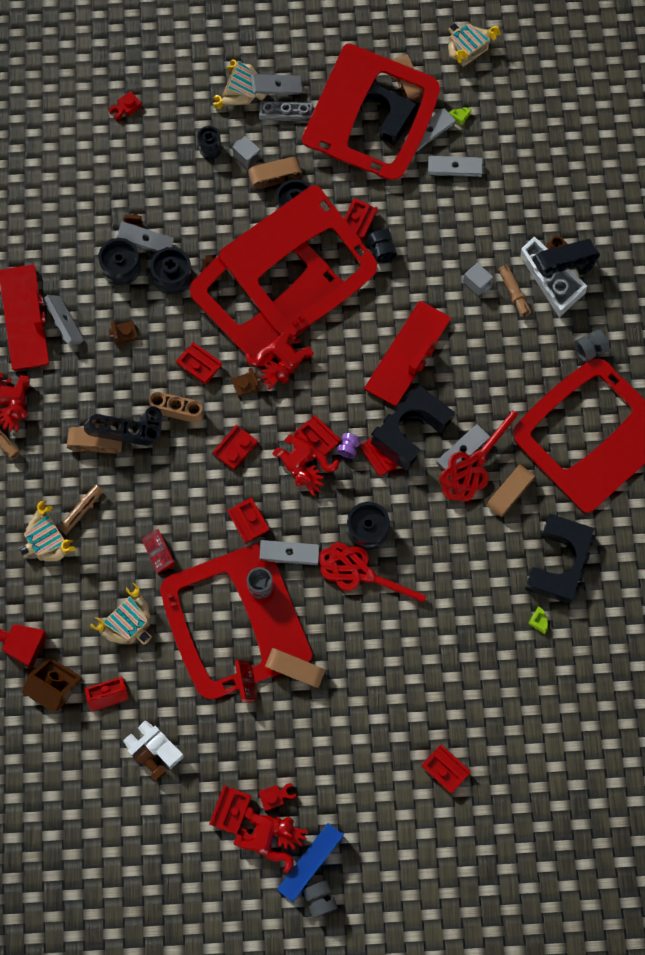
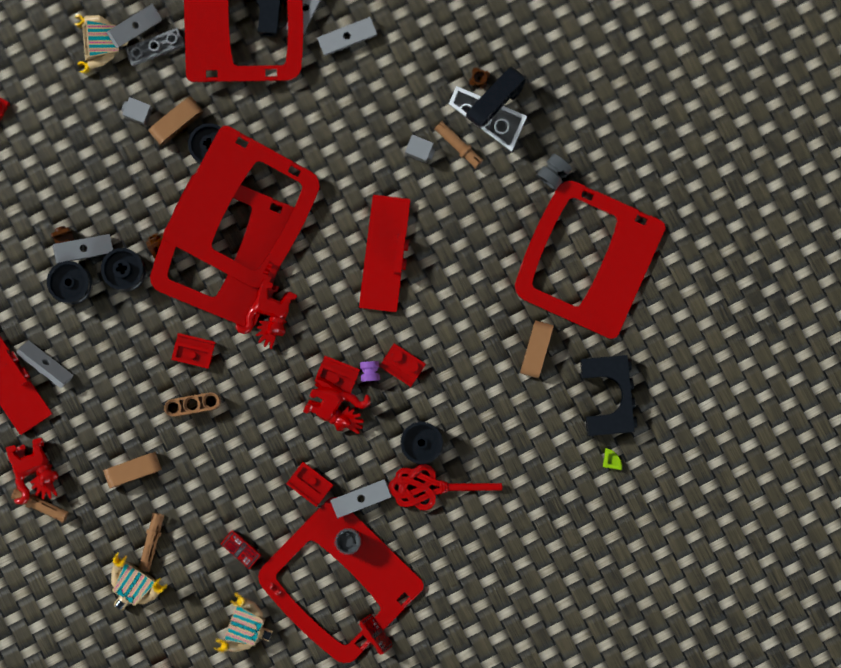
camera: 20 degrees left, 15 degrees up
black beam [84,406,162,446] -> none
reddish brown bracket [108,321,138,345] -> none
black wheel [197,126,222,159] -> none
red plate [212,425,258,471] -> none
reddish brown bracket [231,368,261,398] -> none
medium nougat beam [265,648,326,688] -> none
red plate [344,198,378,240] -> none
black wheel [368,229,397,264] -> none
black arch [371,386,455,471] -> none
red plate [421,744,471,794] -> none
light grey tile [436,424,490,470] -> none
red piece [439,410,518,502] -> none

